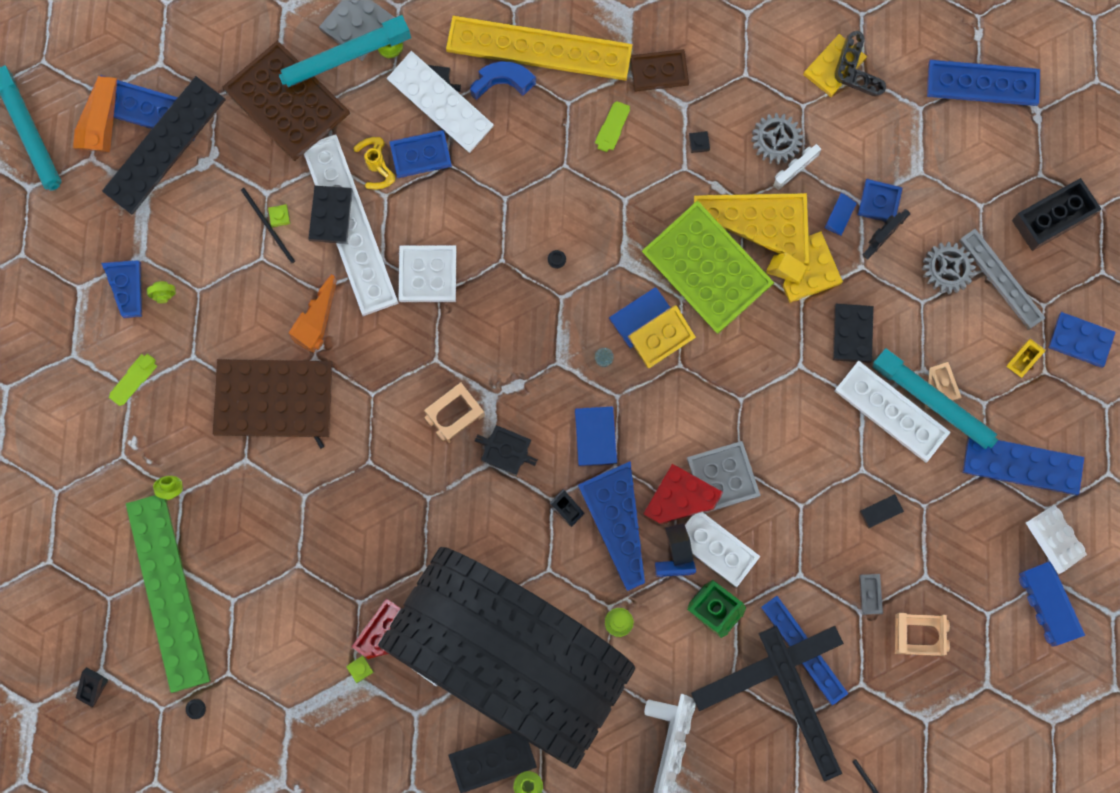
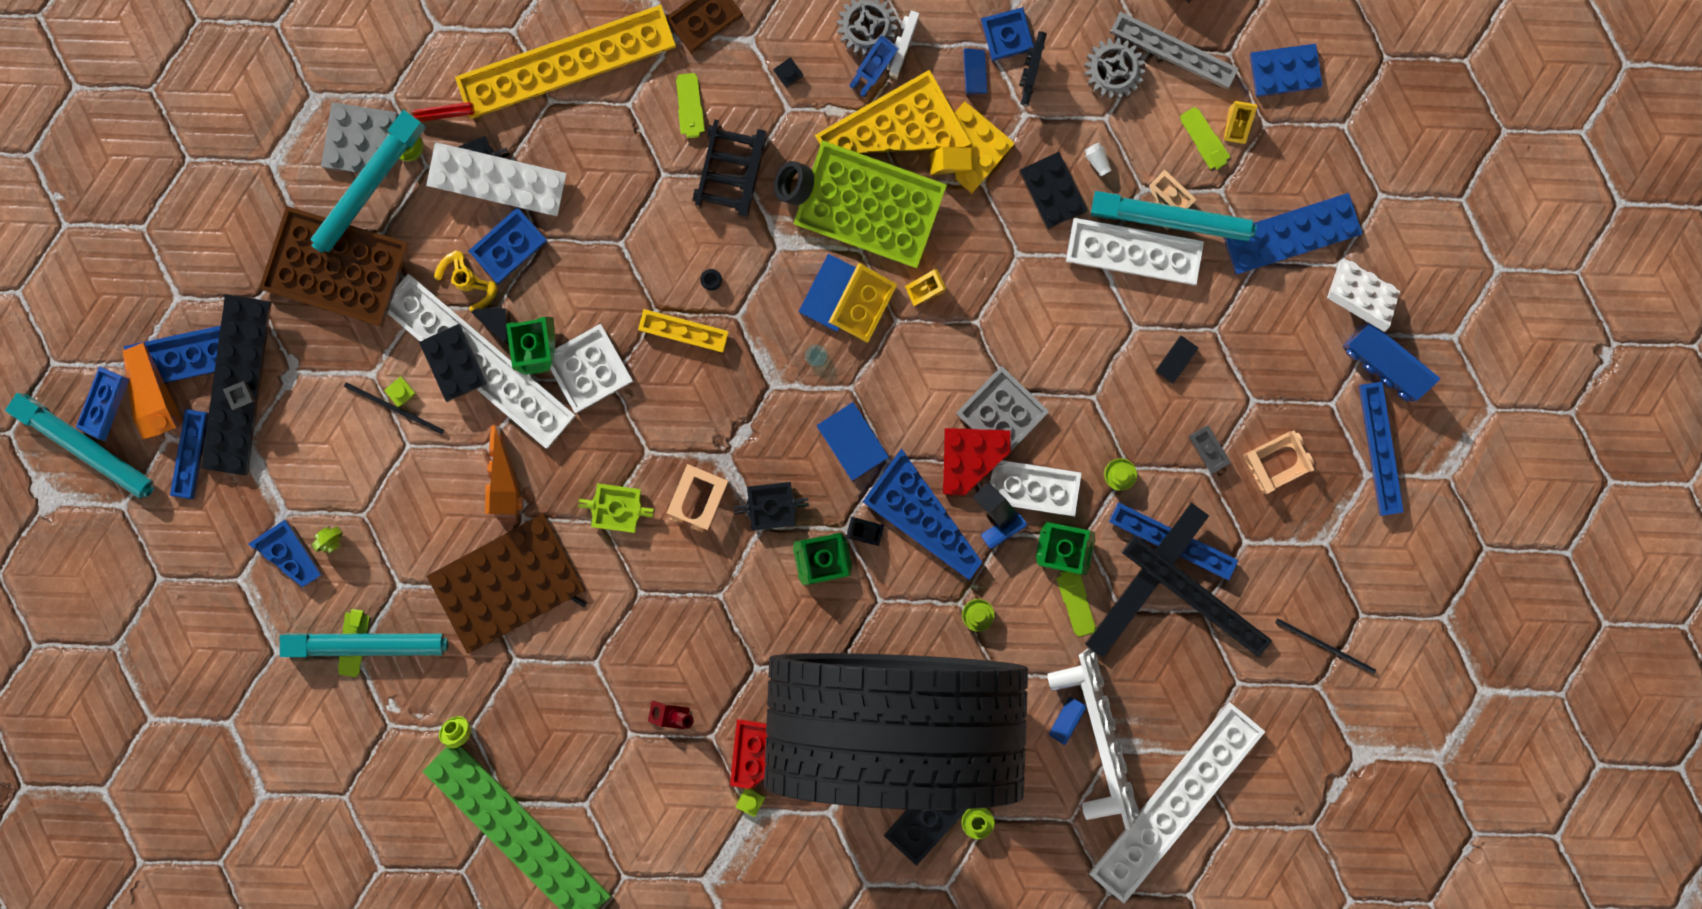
camera: 25 degrees left, 10 degrees up
blue arch [470,62,536,100] -> none
none -> blue tile [76,366,129,441]
none -> blue tile [170,409,209,499]
none -> dark grey plate [223,381,255,410]
none -> teal brick [280,633,449,657]
none -> red axle [412,102,475,122]
none -> black slope [471,308,510,345]
none -> green slope [506,317,555,375]
none -> lime plate [578,483,654,533]
none -> yellow plate [638,309,729,353]
none -> dark red bracket [648,700,694,729]
none -> black fence [692,119,767,220]
none -> black tyre [774,161,814,206]
none -> green slope [793,532,852,585]
none -> blue hinge [849,35,900,97]
none -> yellow slope [905,269,946,306]
none -> blue slope [1049,697,1087,745]
none -> lime piece [1056,571,1095,637]
none -> white cone [1084,142,1111,176]
none -> lime plate [1104,458,1137,491]
none -> lime piece [1180,107,1230,170]
none -> blue plate [1358,382,1404,516]

